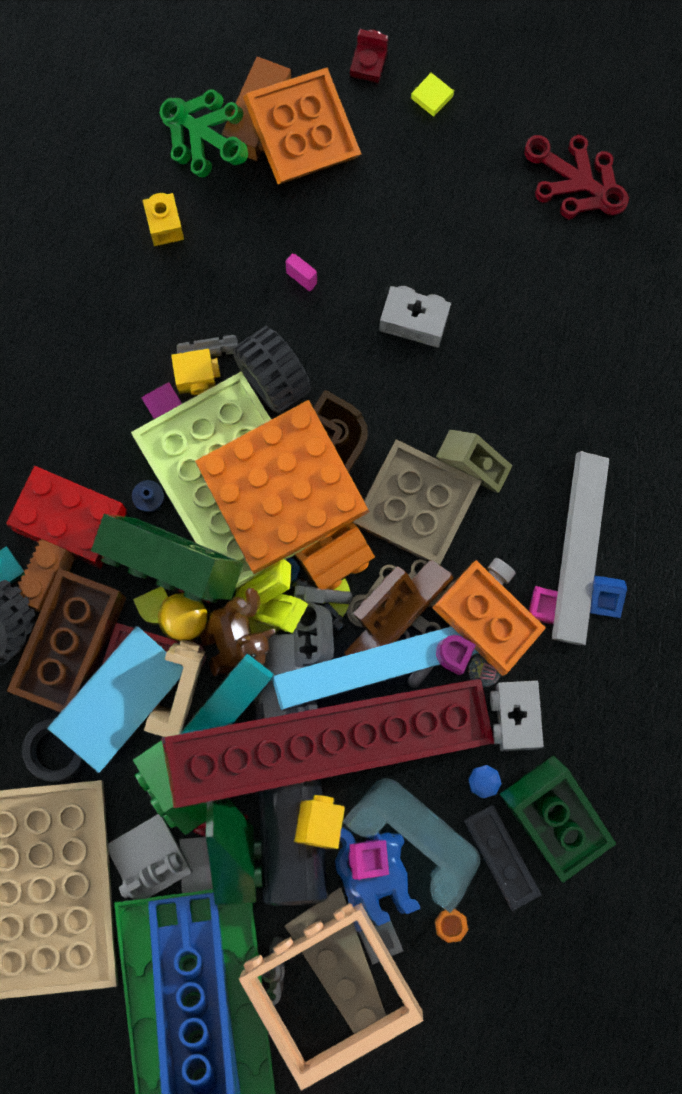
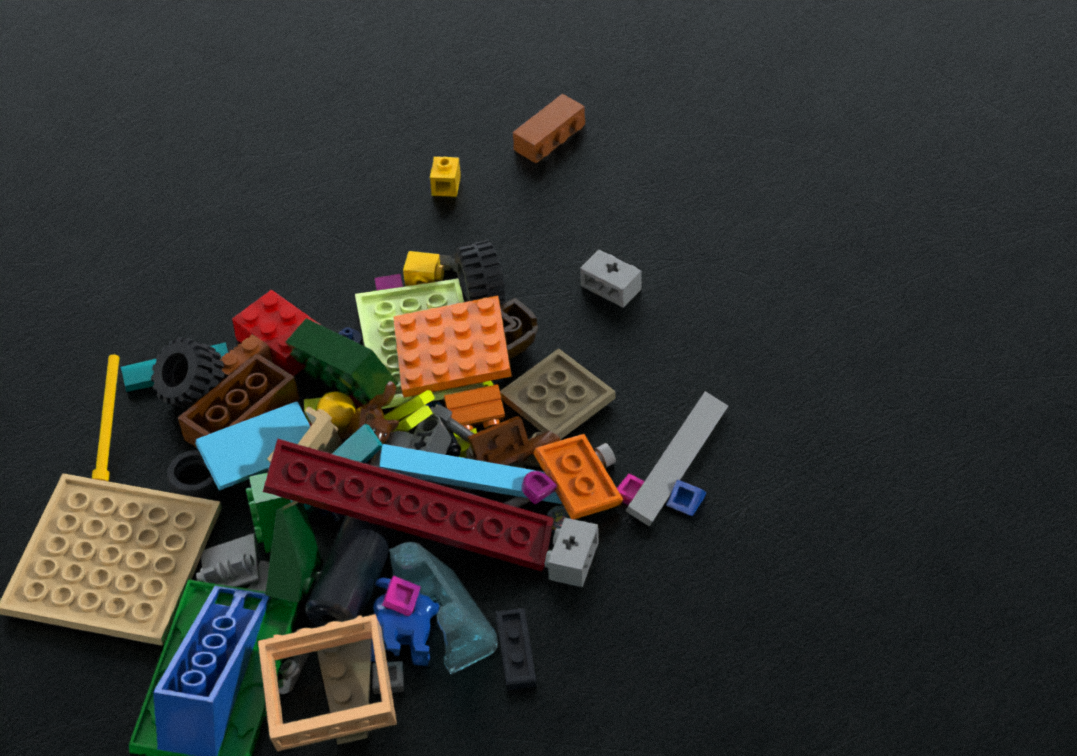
camera: 25 degrees right, 30 degrees down
green plant [160,89,248,178] -> none
orange plate [243,68,361,185] -> none
dark pink tile [286,253,317,291] -> none
yellow brick [294,795,345,849] -> none
dark red bracket [350,29,388,83] -> none
neon yellow tile [411,73,454,117] -> none
orange tile [434,909,468,943] -> none
olive slope [436,430,512,493] -> none
blue tile [467,765,502,799] -> none
dark green slope [500,755,616,883] -> none
dark red plant [524,135,628,219] -> none

